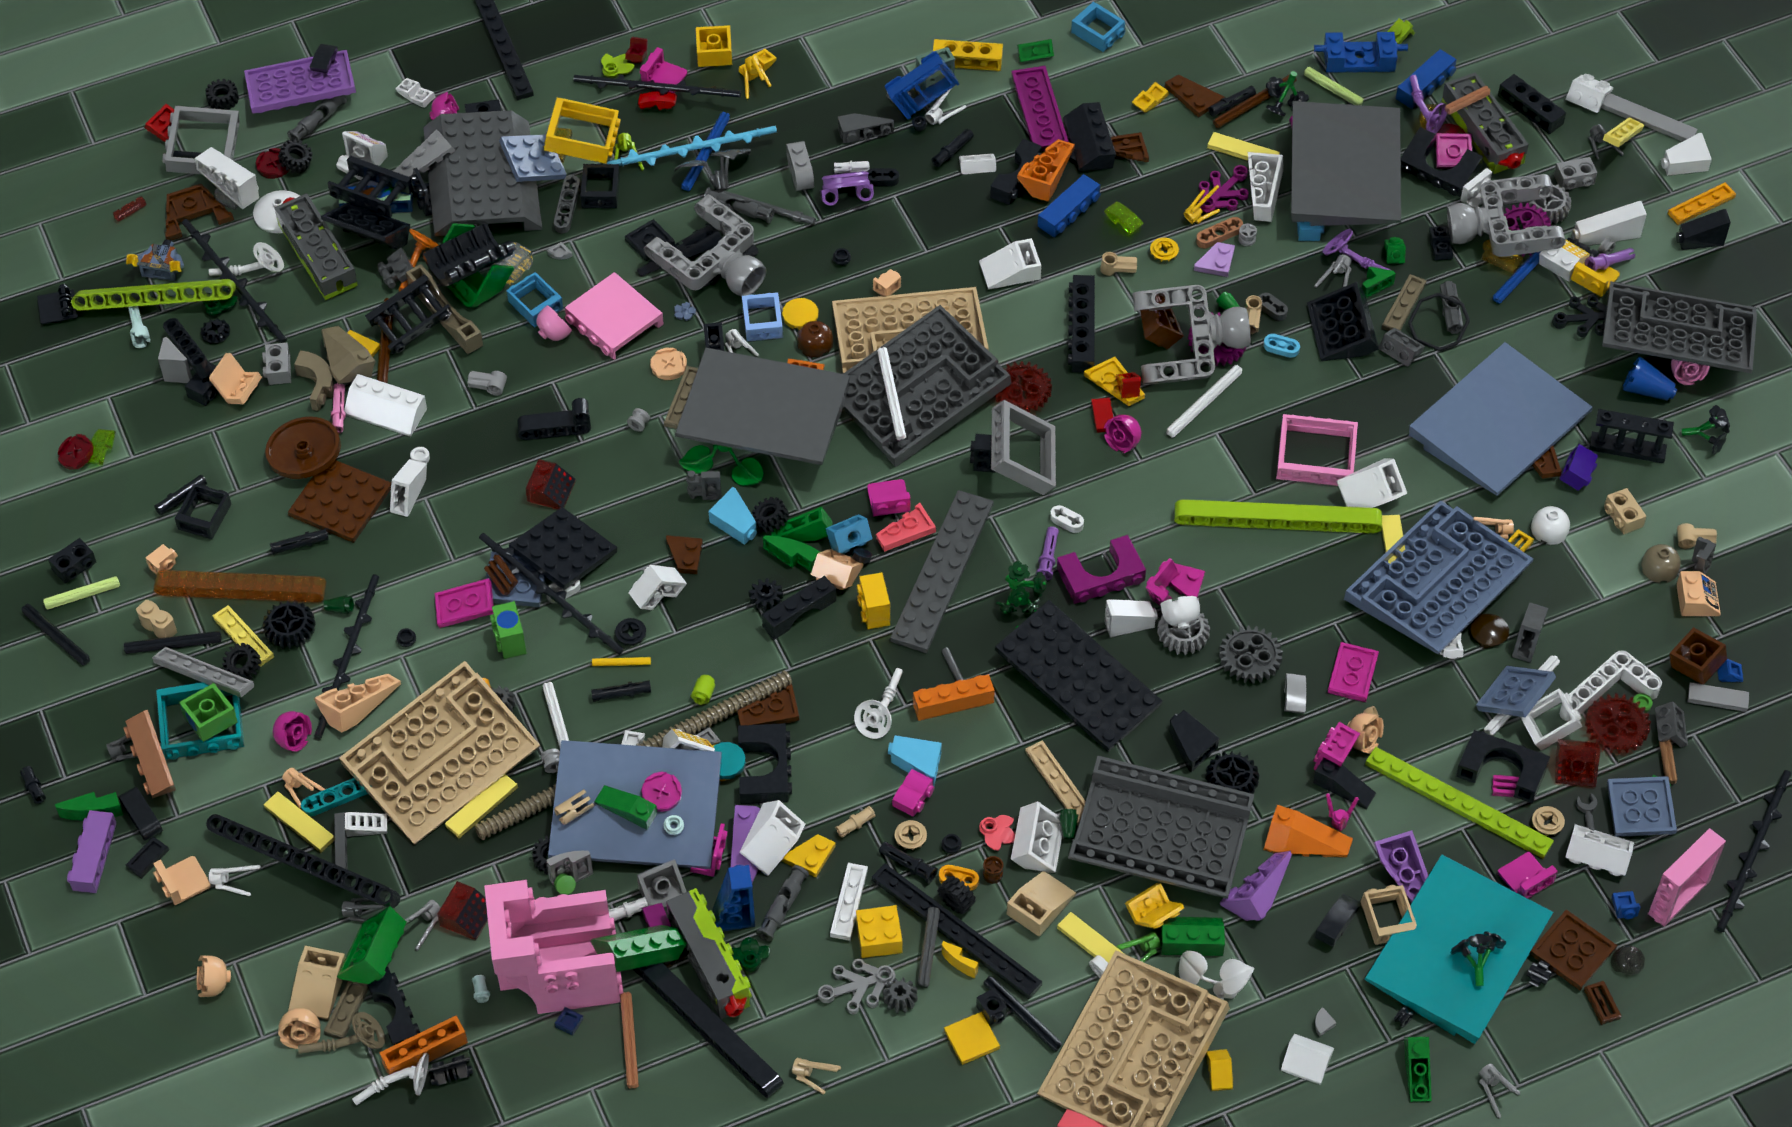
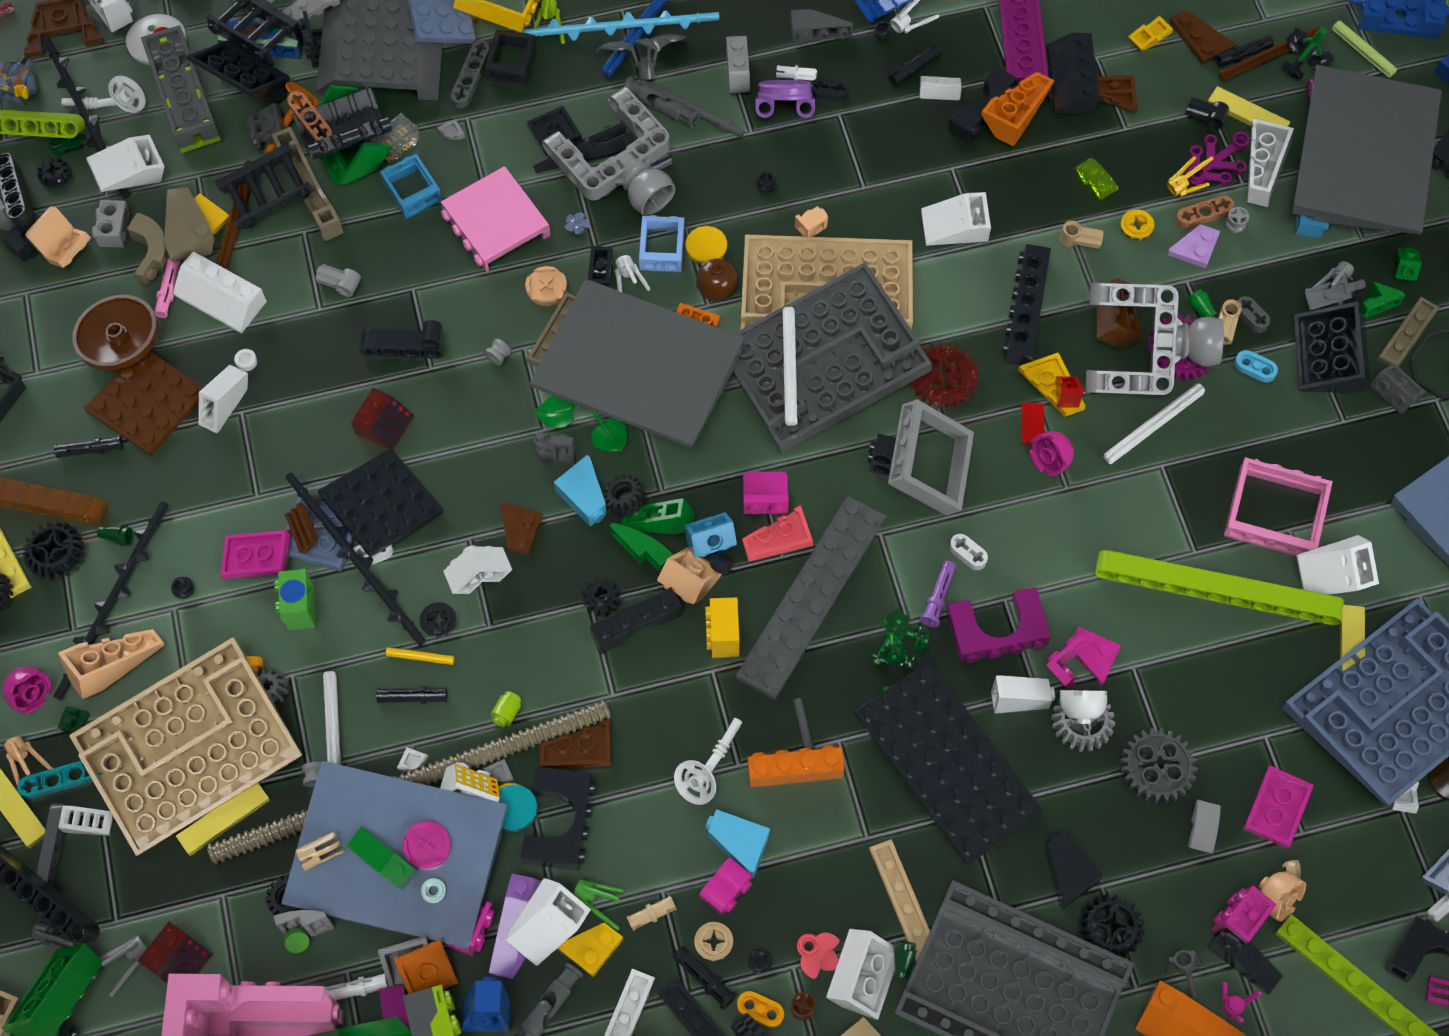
camera: 10 degrees right, 10 degrees up
bright pink cylinder [536,305,572,341] -> none
blue brick [1038,174,1100,237] -> none
medium lavender dish [1323,229,1390,270] -> none
none -> dark green tile [57,706,90,733]
none -> white slope [86,135,165,192]
none -> nougat beam [287,91,332,144]
none -> orange tile [394,939,458,994]
none -> bright green plant [574,879,625,931]
none -> dark grey plant [1165,950,1203,1003]
none -> black piece [1185,97,1230,129]
none -> black hinge [1303,278,1366,311]

